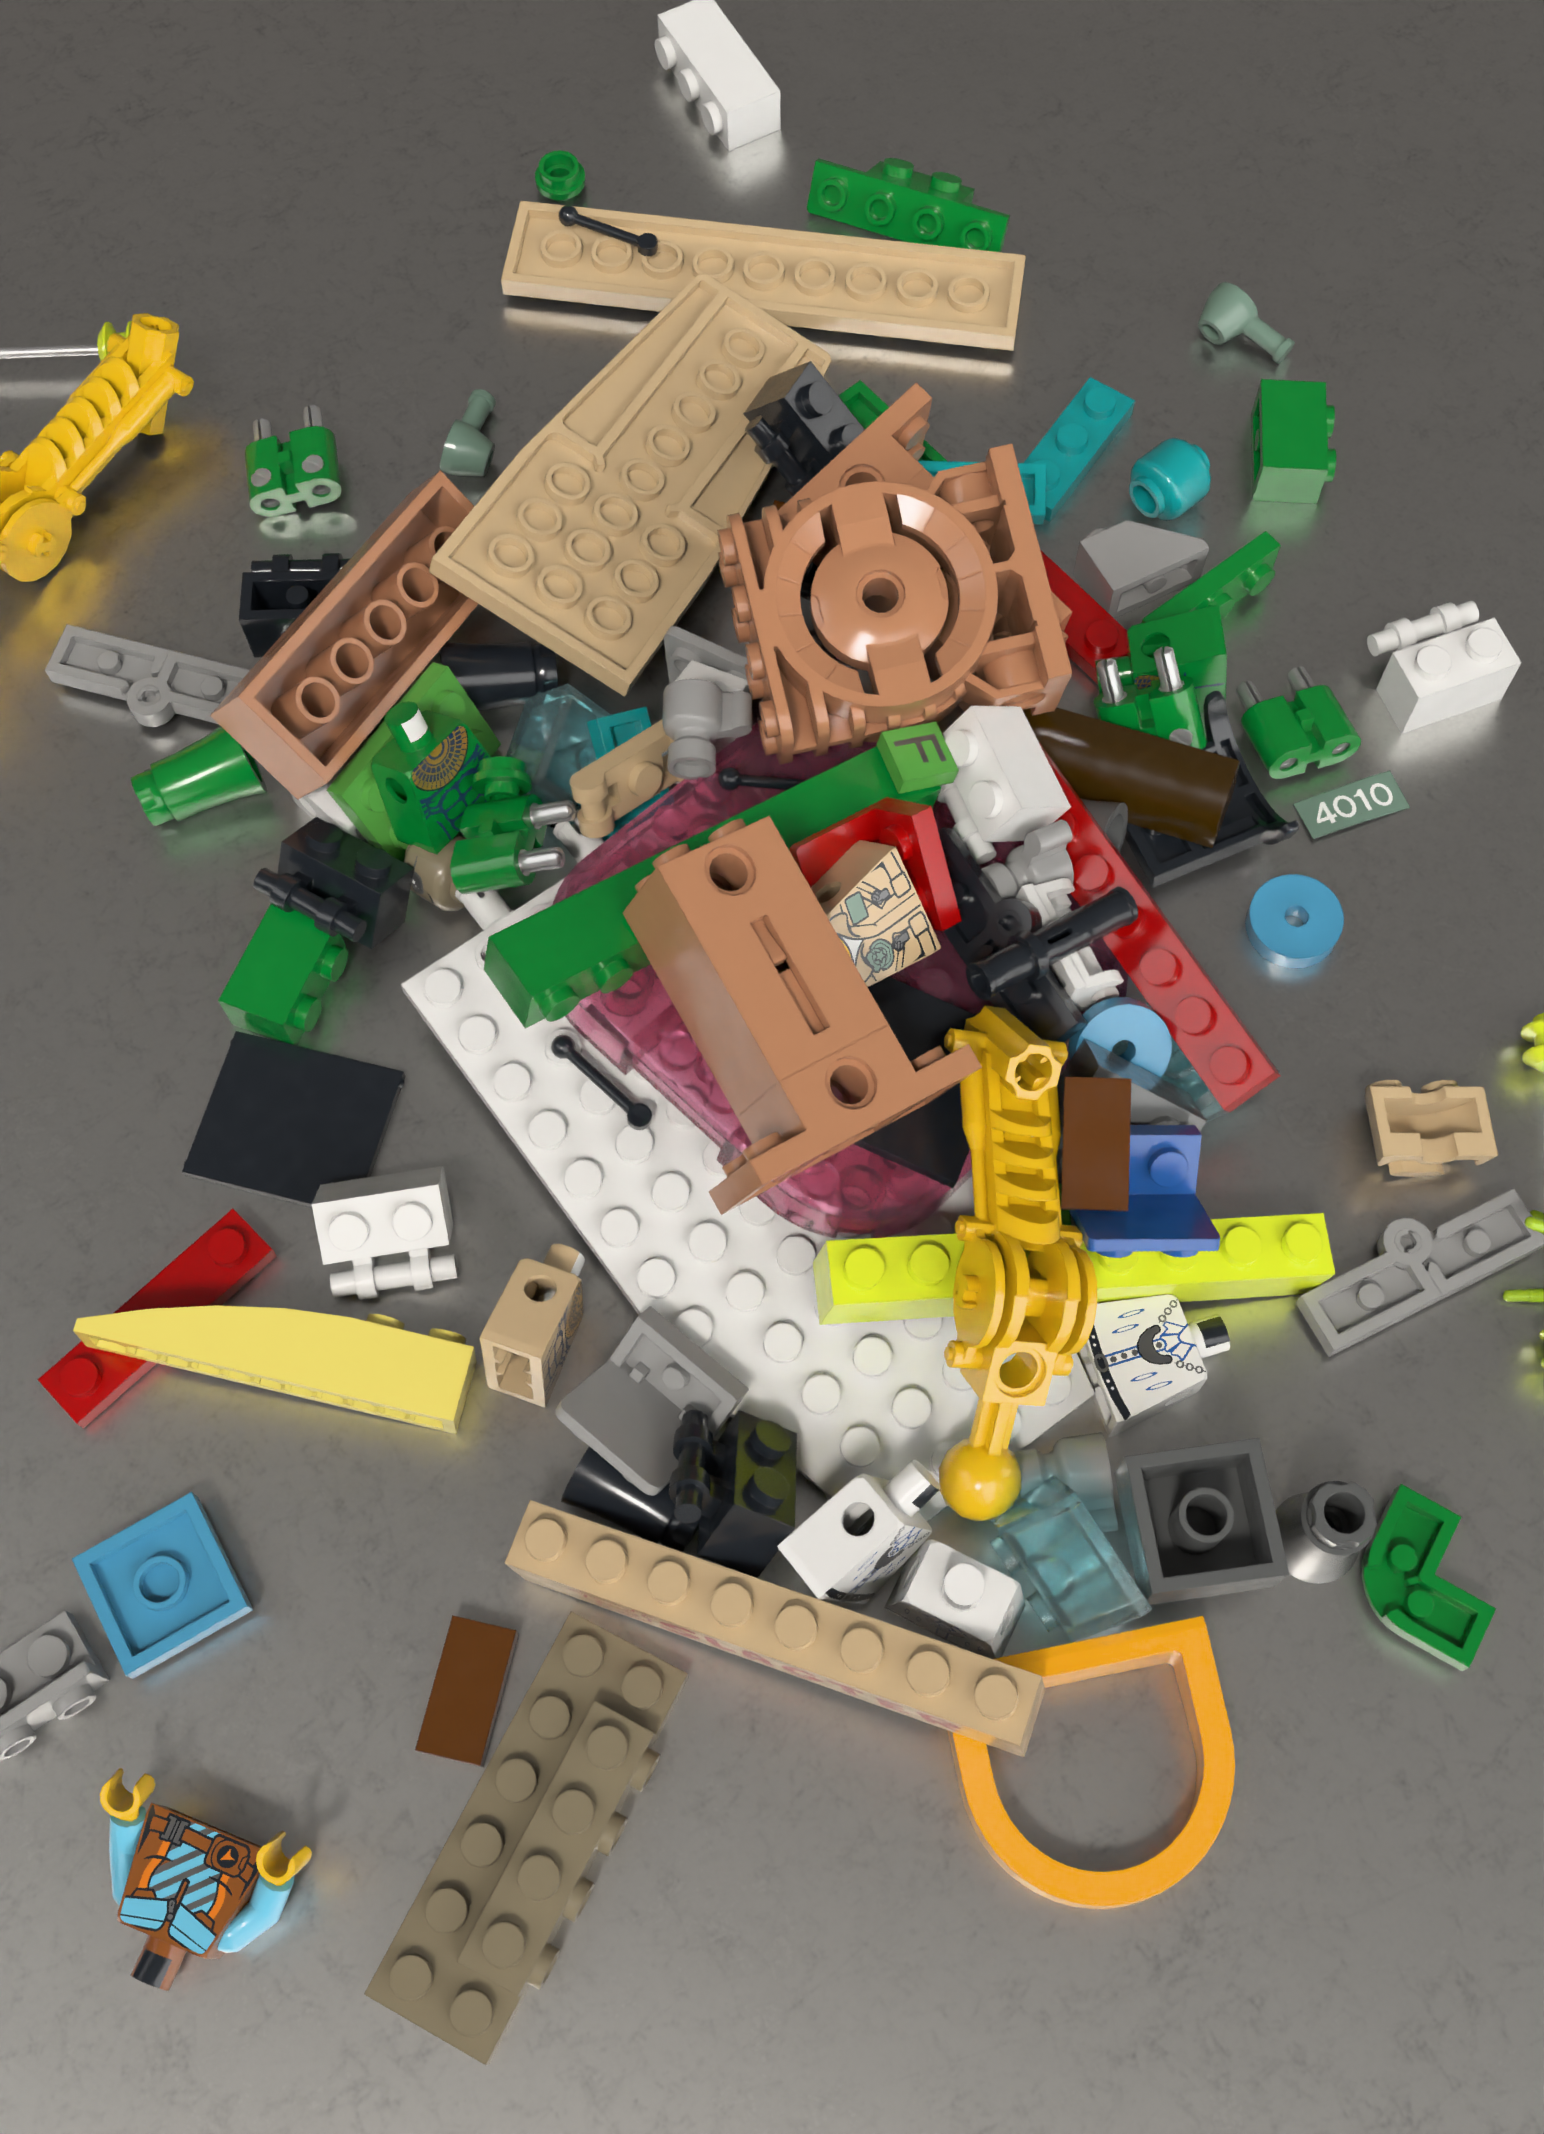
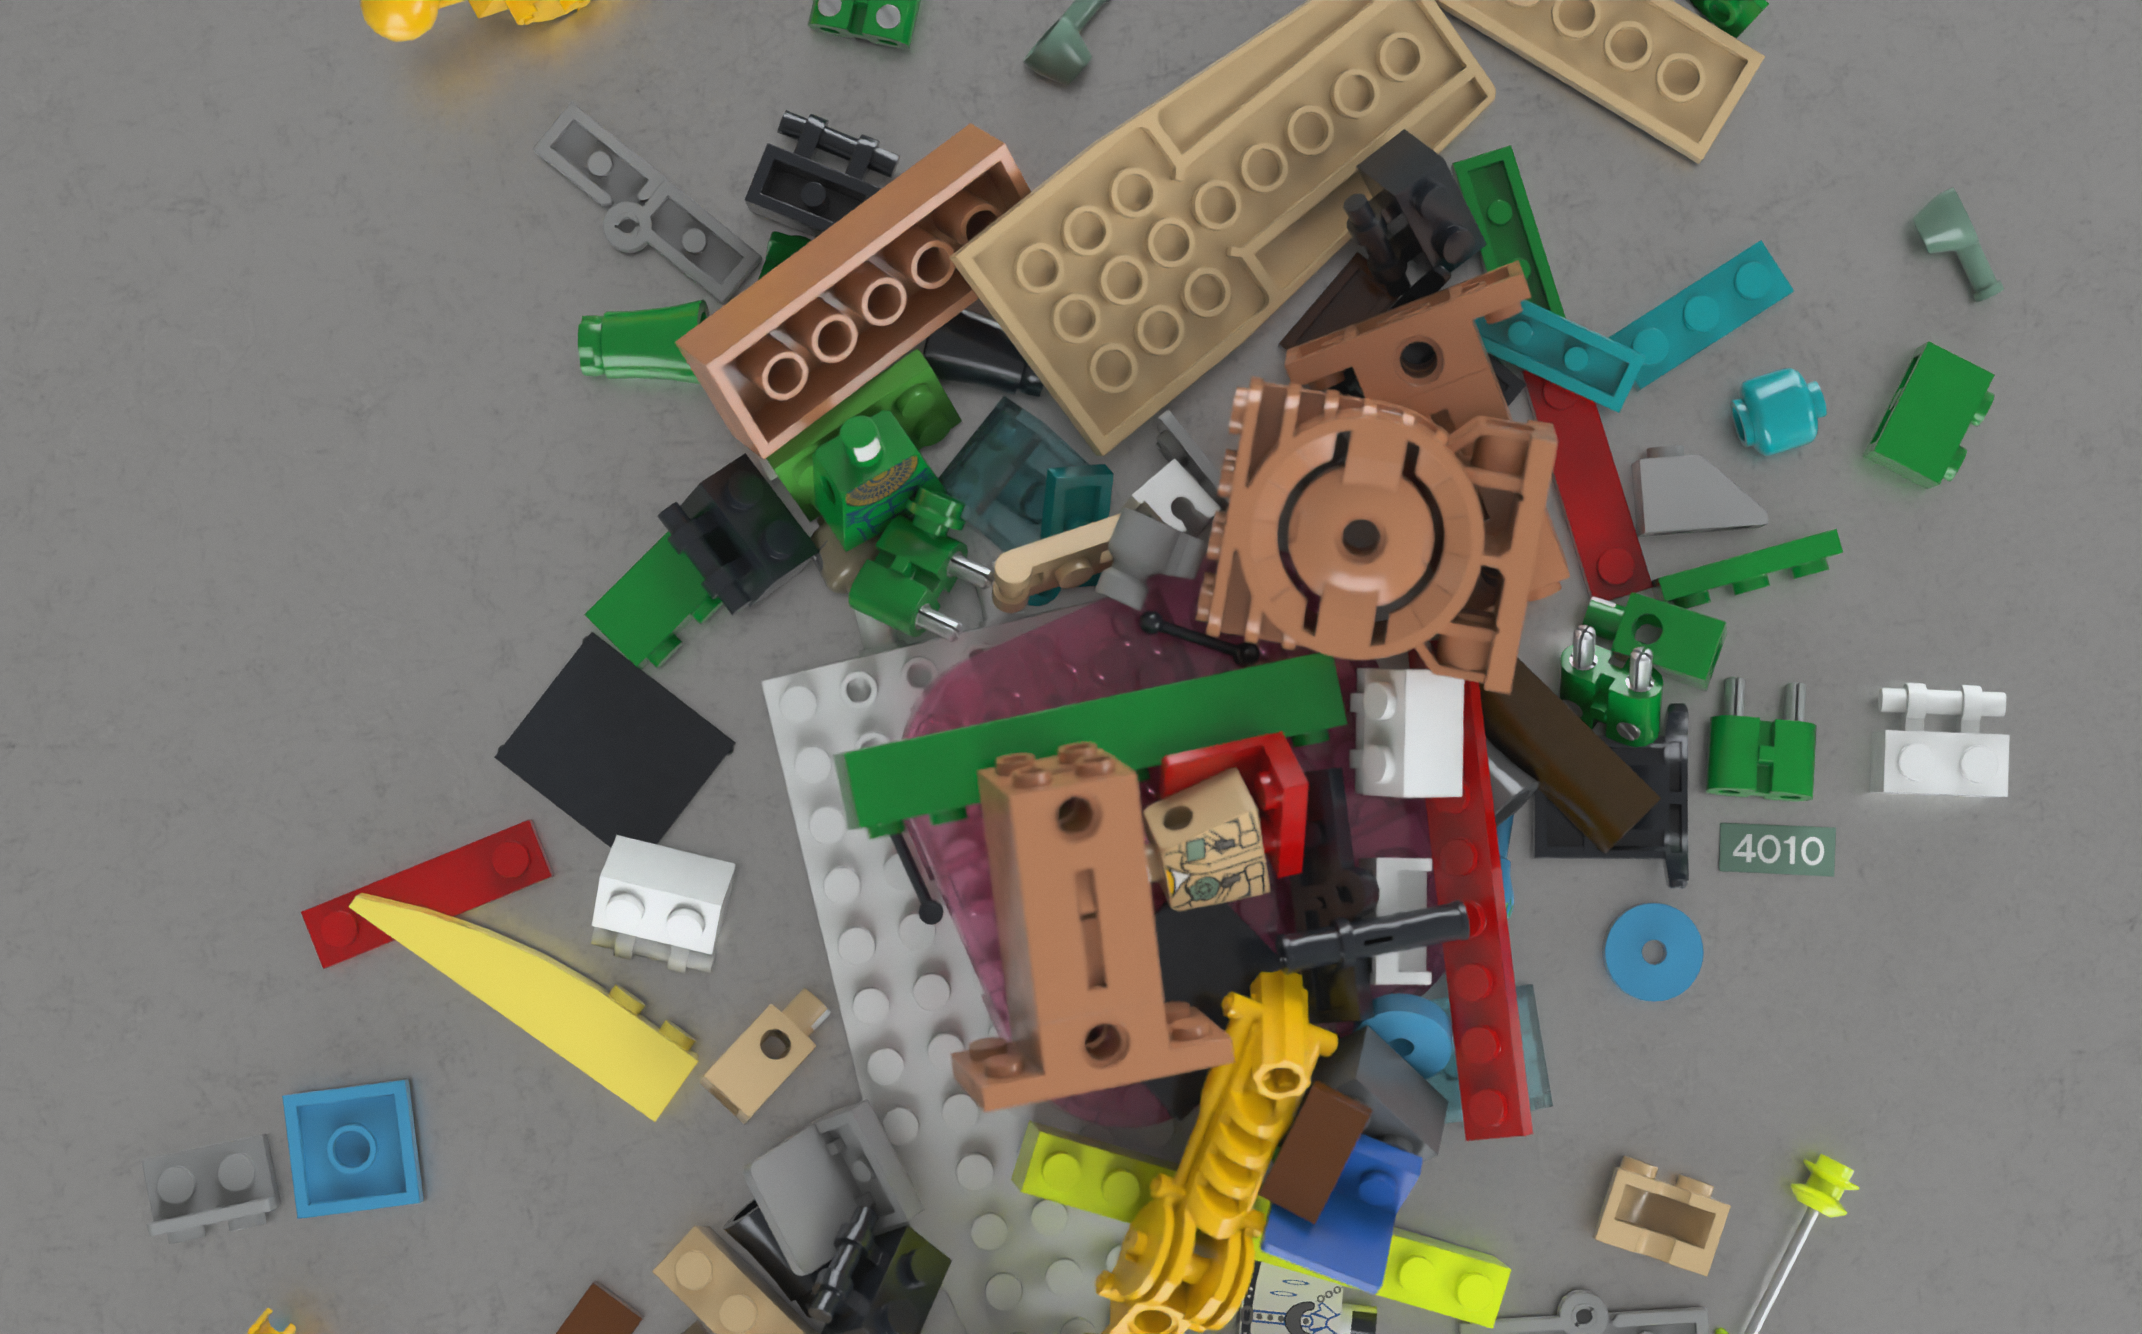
camera: 20 degrees right, 20 degrees up
bright green tile [876,722,959,794] -> none
light grey piece [981,819,1074,900] -> none

